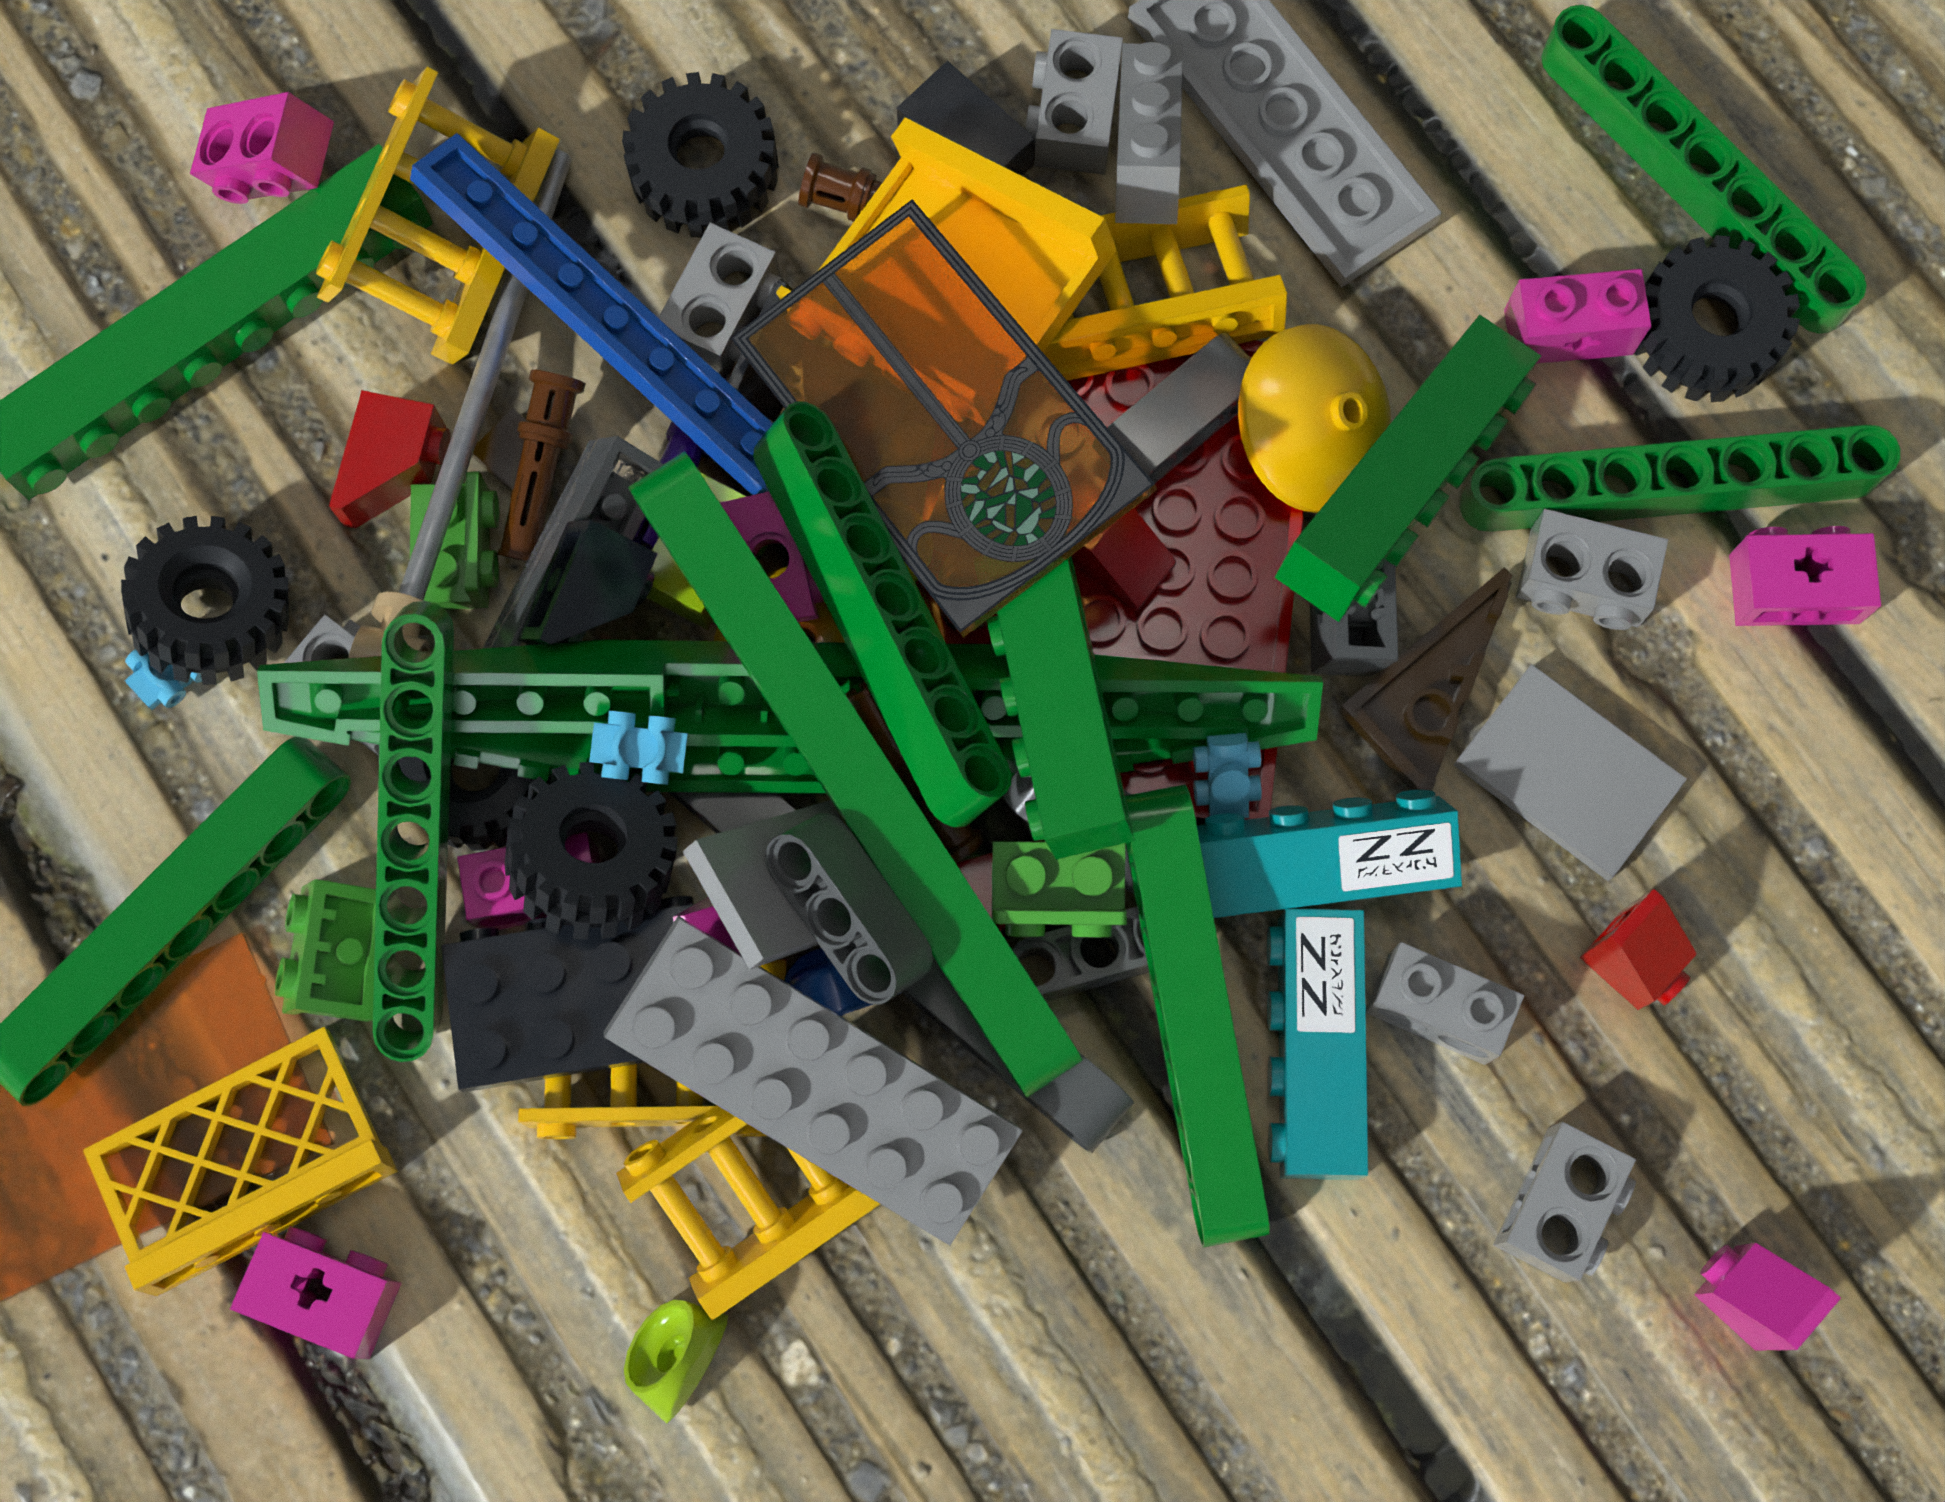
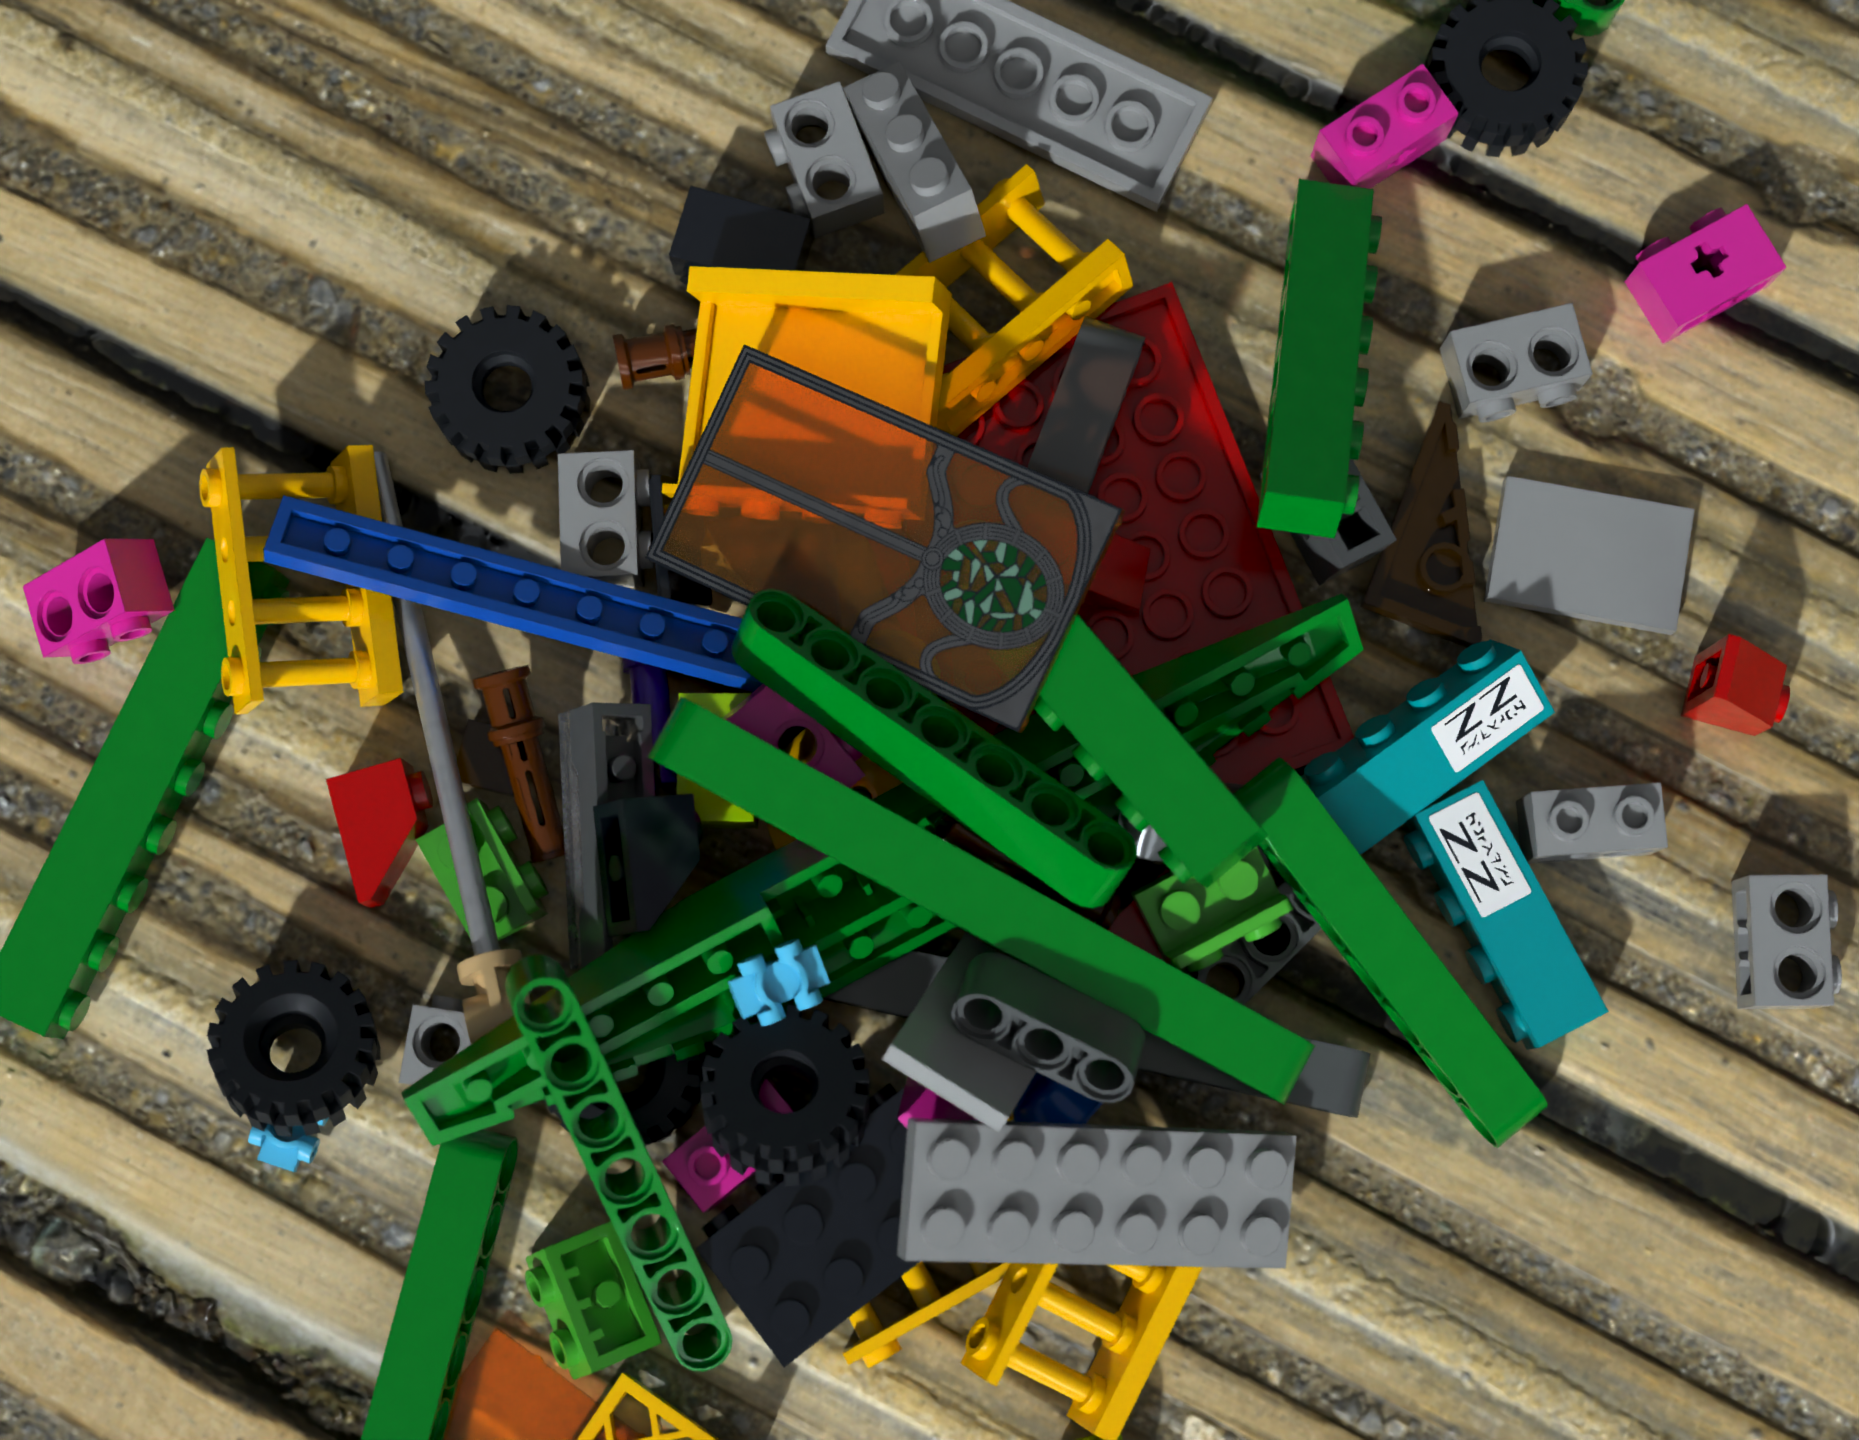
camera: 25 degrees left, 5 degrees up
medium azure piece [1193,733,1262,818] -> none
yellow dish [1238,324,1391,513] -> none
green beam [1459,425,1901,532] -> none

